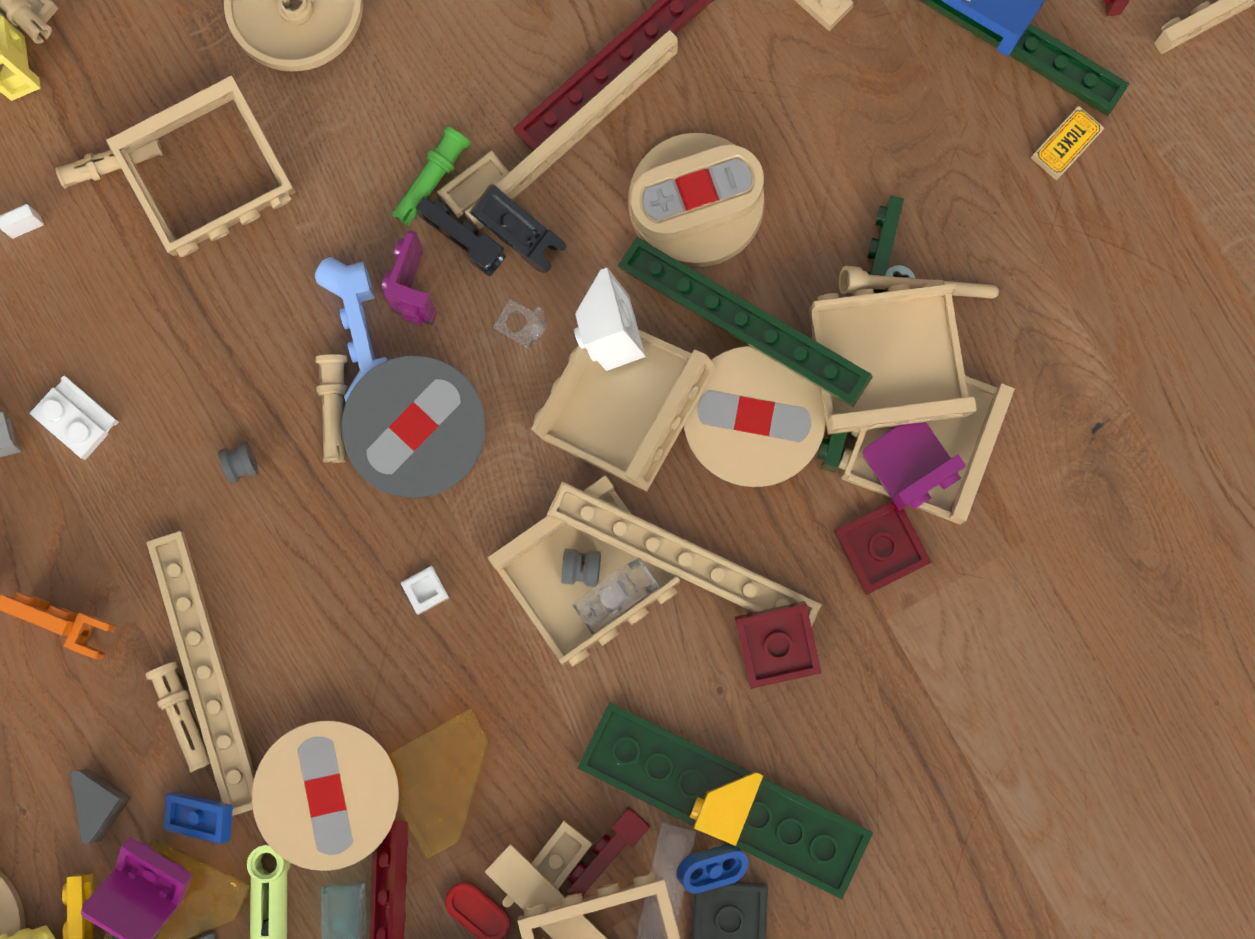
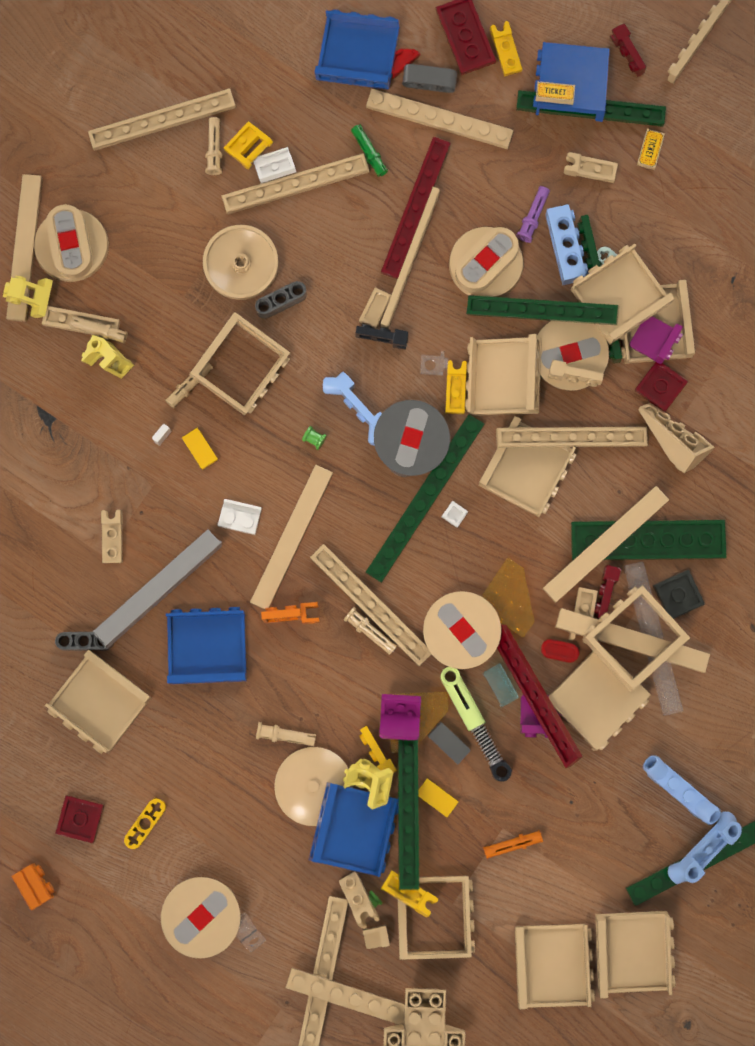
camera: 30 degrees left, 0 degrees up
dark grey slope [70,769,130,845] -> none
blue plate [164,792,233,844] -> none
dark grey wheel [218,441,259,484] -> none
tan pin [315,354,348,463] -> none
magenta bracket [382,230,437,326] -> none
bright green pin [391,126,471,226] -> none
black plate [469,184,566,273] -> none
dark grey wheel [561,548,601,587] -> none
clear slope [573,558,659,635] -> none
white slope [574,268,646,371] -> none
blue plate [676,844,748,894] -> none
yellow slope [689,772,763,846] -> none
dark red tile [735,601,822,689] -> none
tan piece [839,266,999,299] -> none
none -> yellow tile [182,428,218,470]
none -> tan tile [250,465,333,609]
none -> dark grey beam [255,281,307,319]
none -> bright green bush [302,426,327,450]
none -> dark green plate [365,414,485,583]
none -> yellow plate [445,360,467,414]
none -> medium lavender pin [516,186,550,243]
none -> tan tile [543,486,669,603]
none -> light blue brick [545,204,588,285]
none -> tan plate [548,360,604,387]
none -> tan plate [563,152,618,183]
none -> tan wedge [638,403,715,473]

